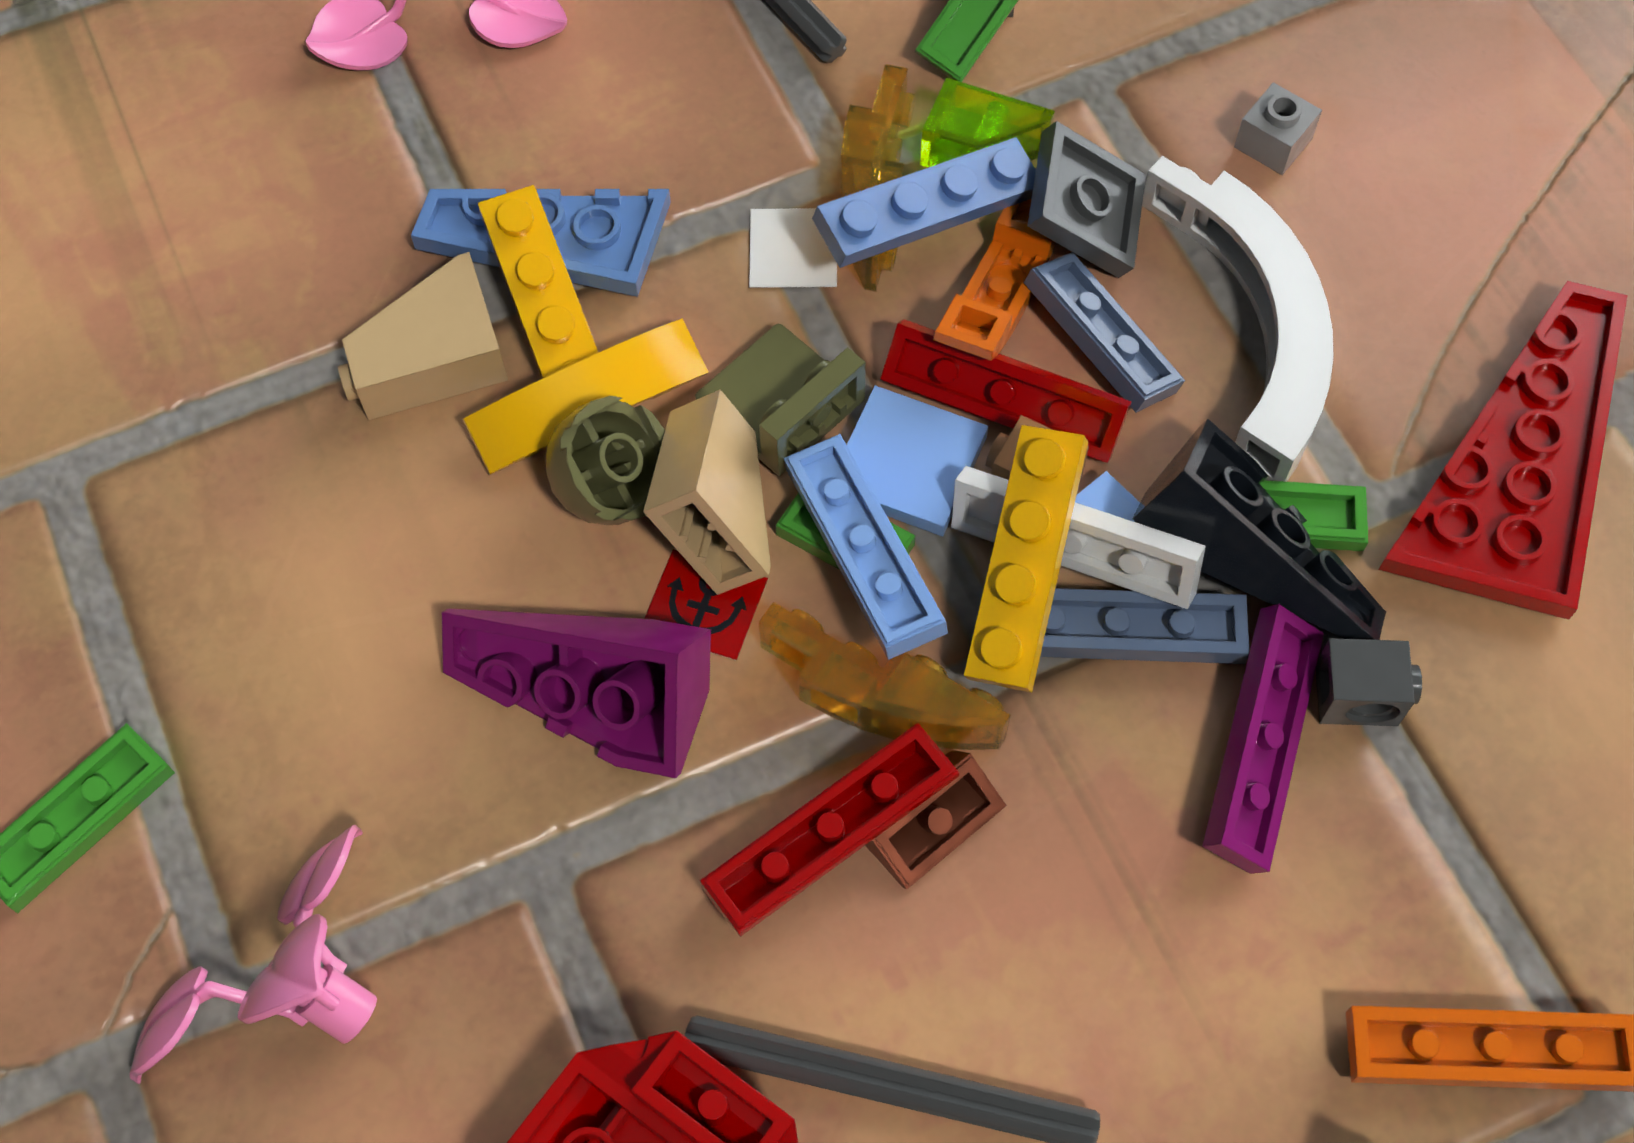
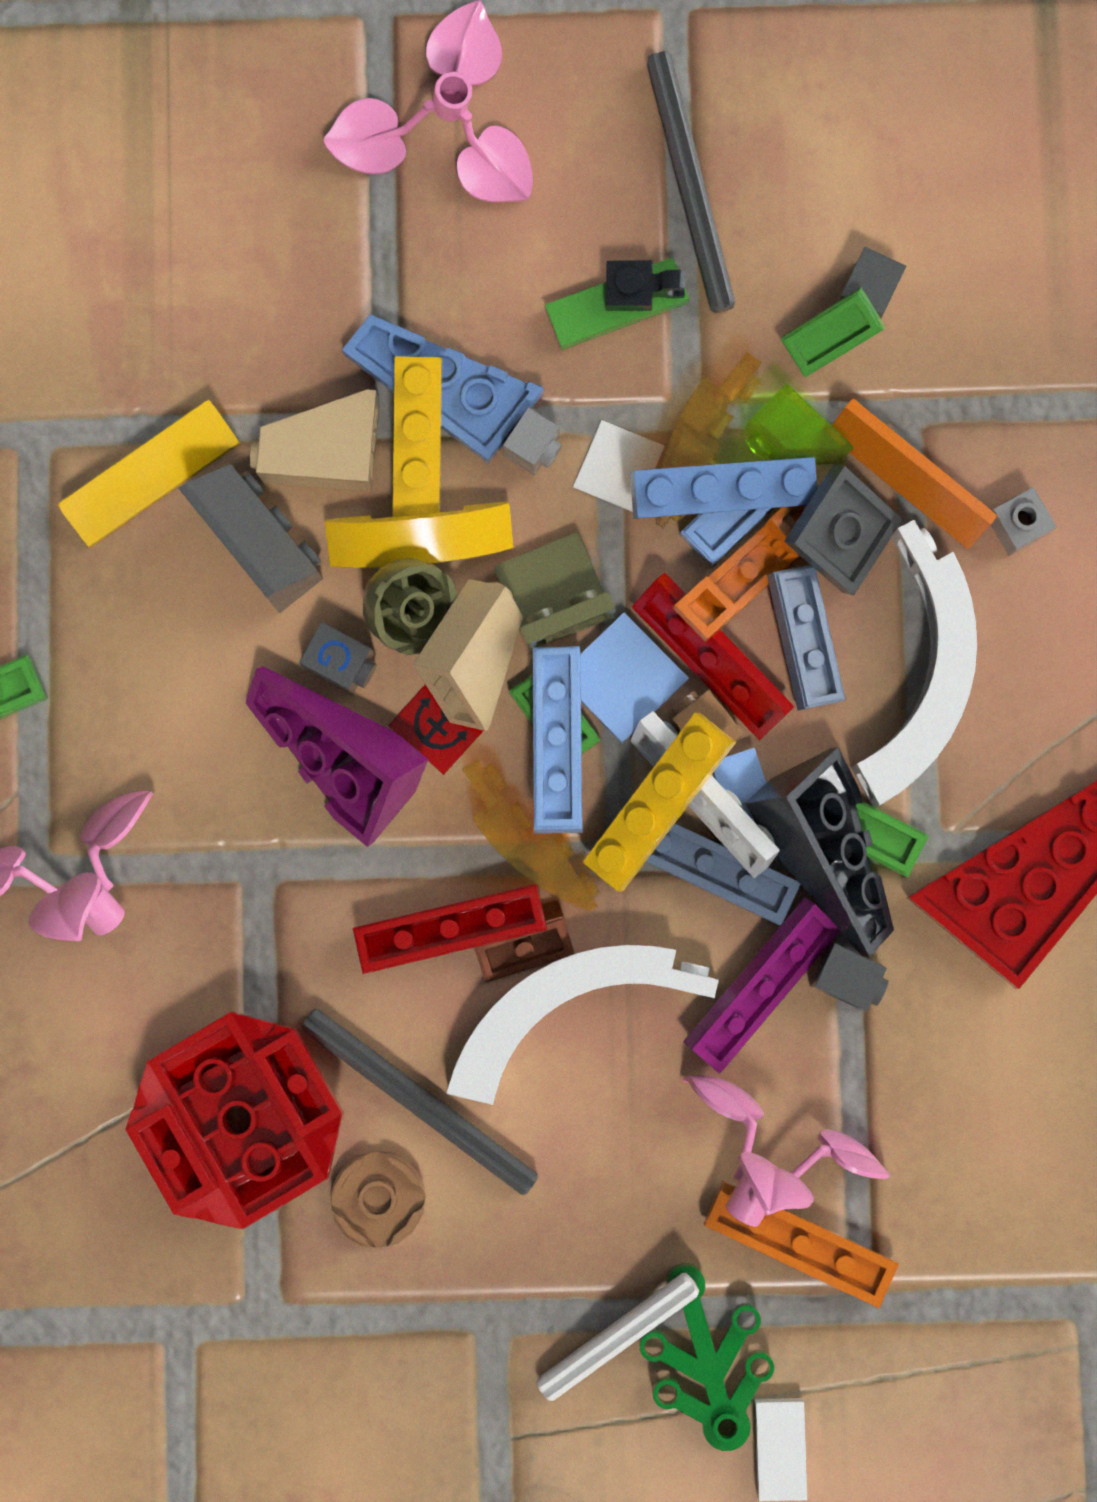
camera: 25 degrees right, 20 degrees up
none -> yellow slope [57,400,240,548]
none -> dark grey slope [178,464,322,613]
none -> dark grey brick [299,622,377,695]
none -> white arch [446,945,718,1105]
none -> light grey plate [503,407,562,476]
none -> bright green tile [545,257,690,351]
none -> black plate [606,260,685,311]
none -> light blue tile [680,508,773,567]
none -> bright pink plant [682,1075,891,1226]
none -> orange tile [826,398,998,550]

